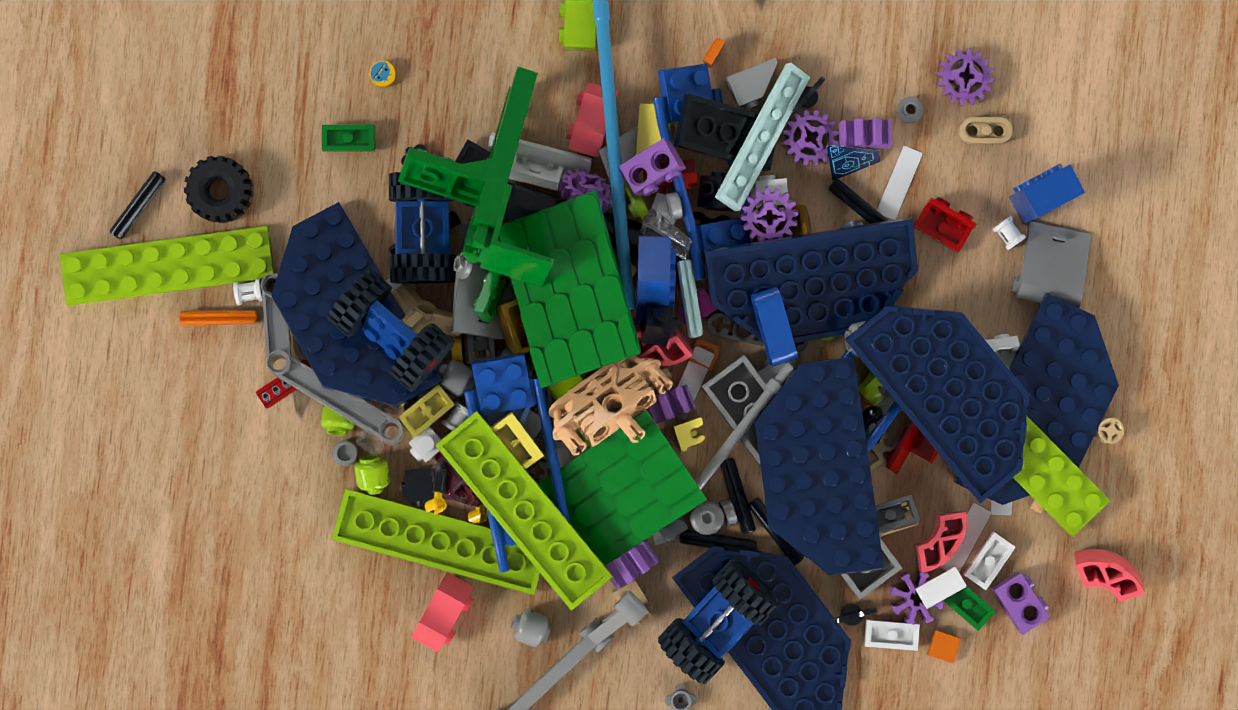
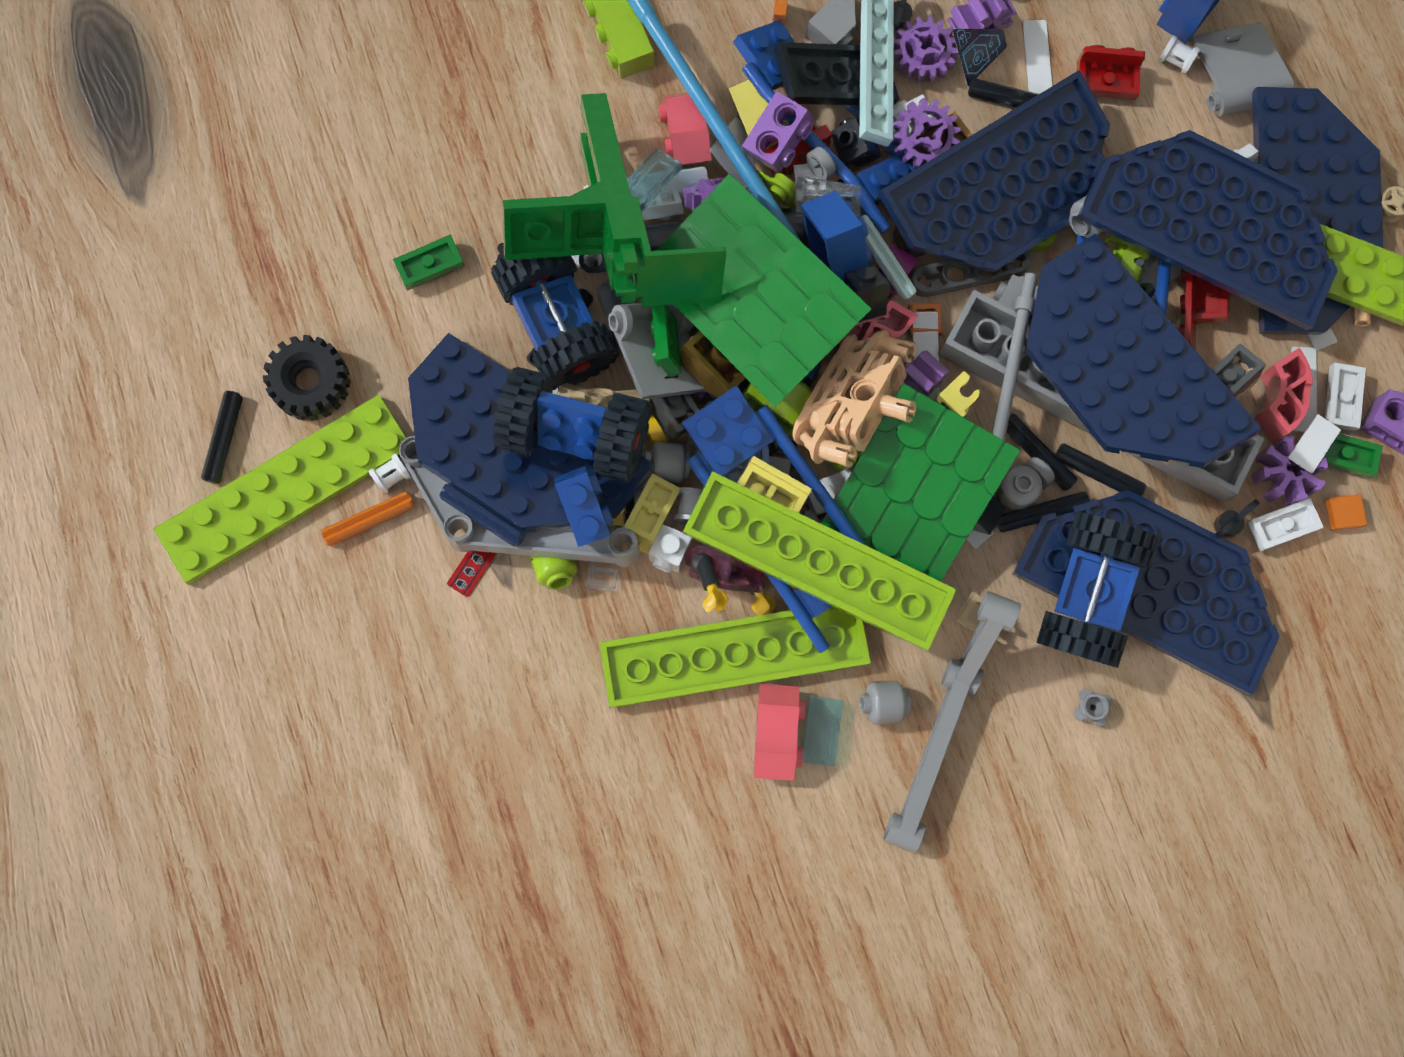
camera: 30 degrees left, 10 degrees down
light grey tile [332,440,359,466] -> none
lime head [354,454,390,495] -> none
tile [369,61,396,88] -> none
black brick [401,467,434,507] -> none
medium lavender gear [605,539,659,590] -> none
blue beam [751,287,798,367] -> none
none -> dark blue axle [439,483,526,547]
none -> blue brick [554,466,614,547]
none -> clear light blue tile [627,148,682,212]
none -> clear light blue tile [802,695,843,767]

